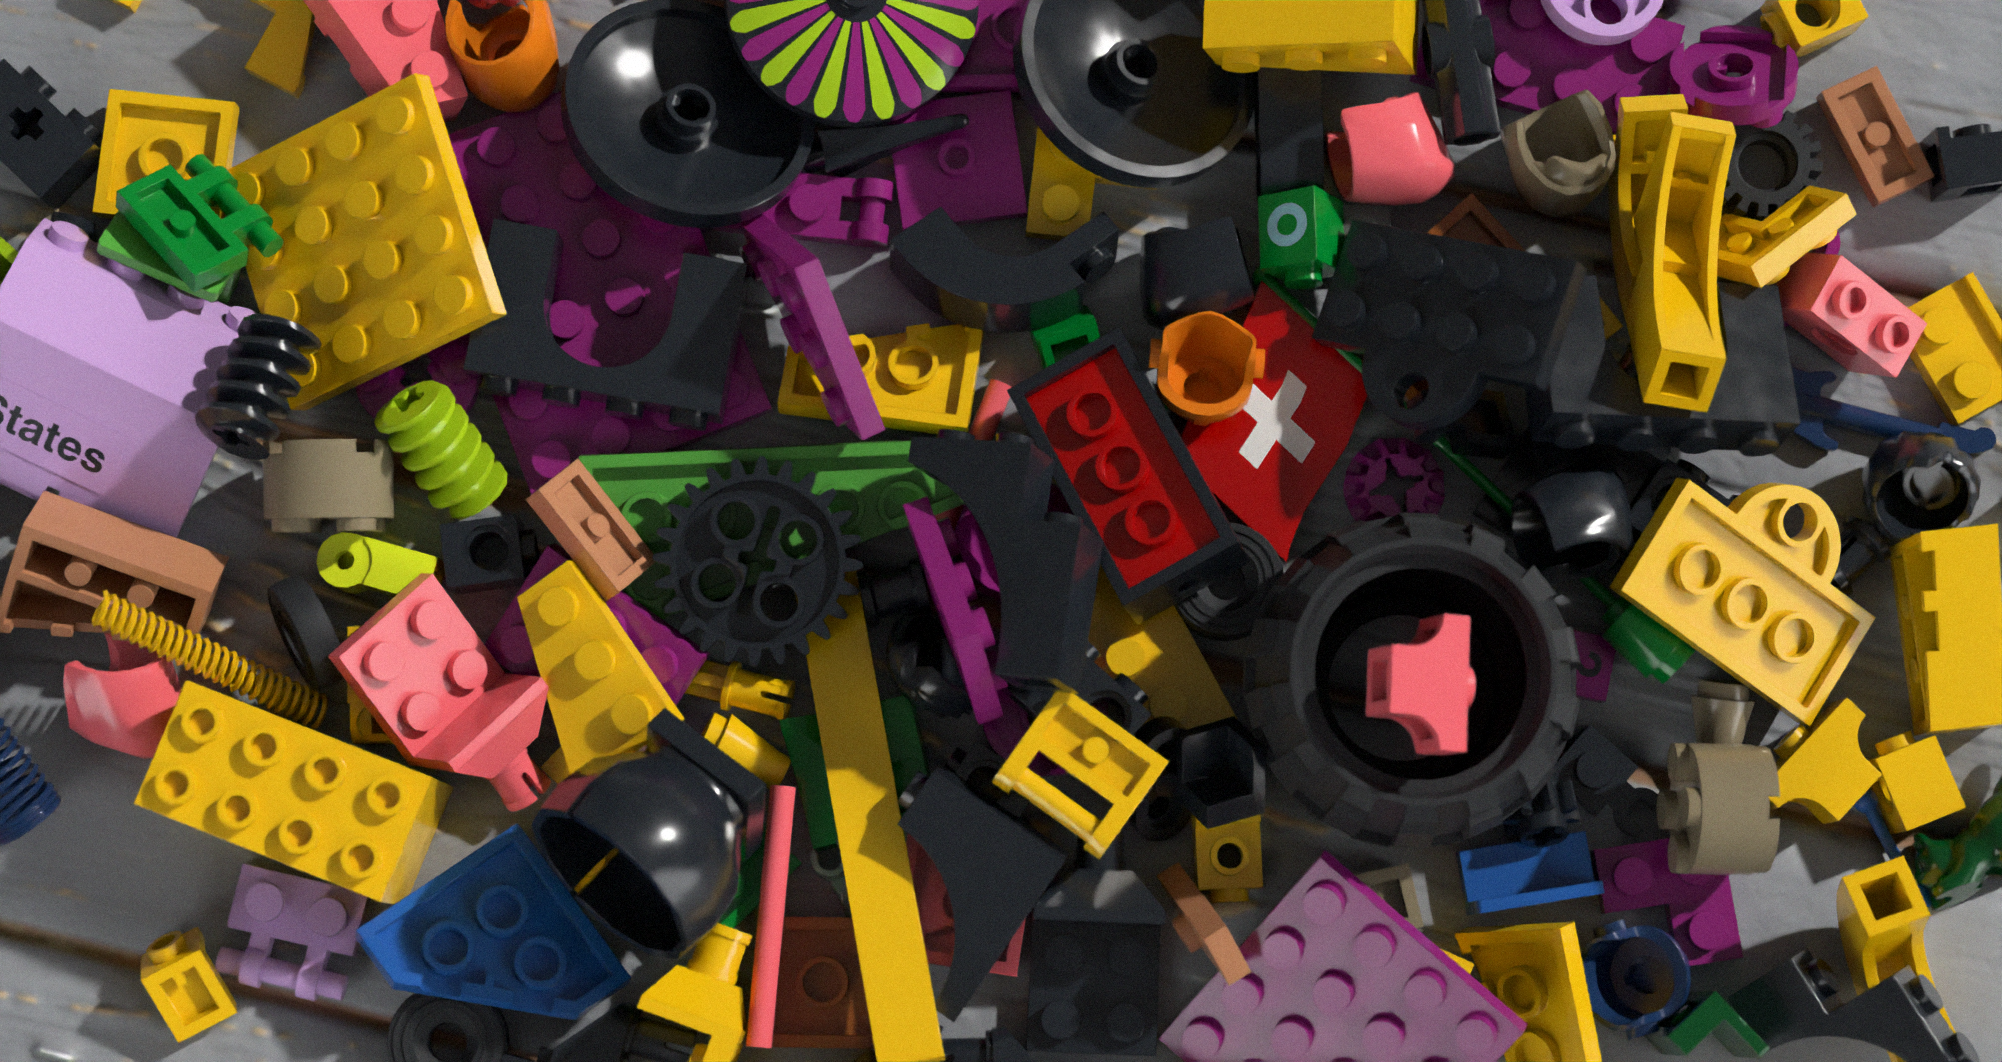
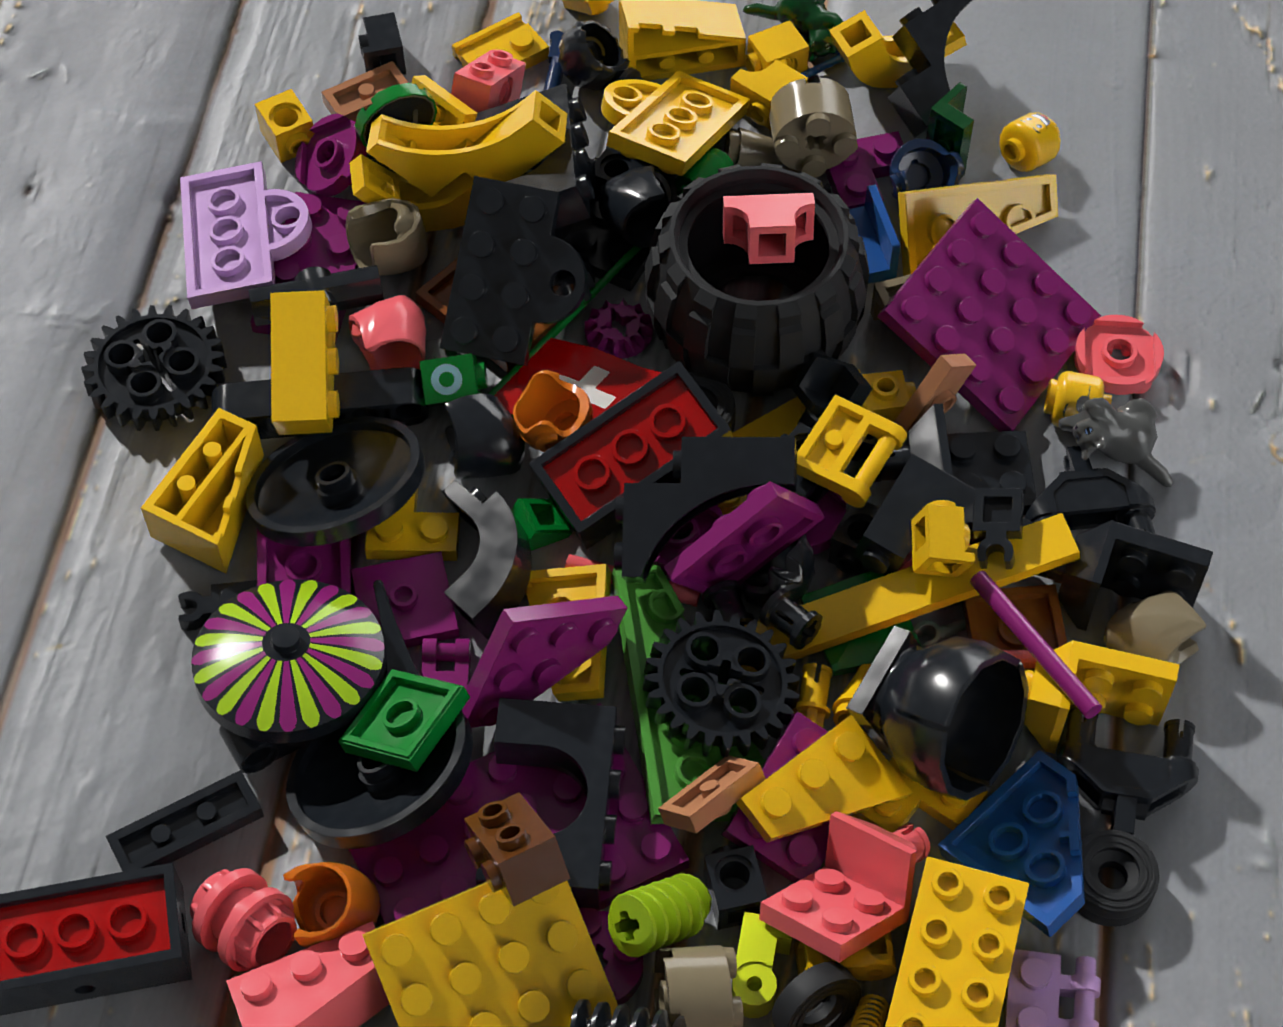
camera: 90 degrees left, 25 degrees down
none -> green tile [338,669,470,772]
none -> tile [355,83,437,147]
none -> reddish brown brick [464,792,570,906]
none -> black bush [759,588,823,650]
none -> yellow brick [911,500,975,578]
none -> magenta bar [970,571,1102,719]
none -> black plate [972,488,1024,569]

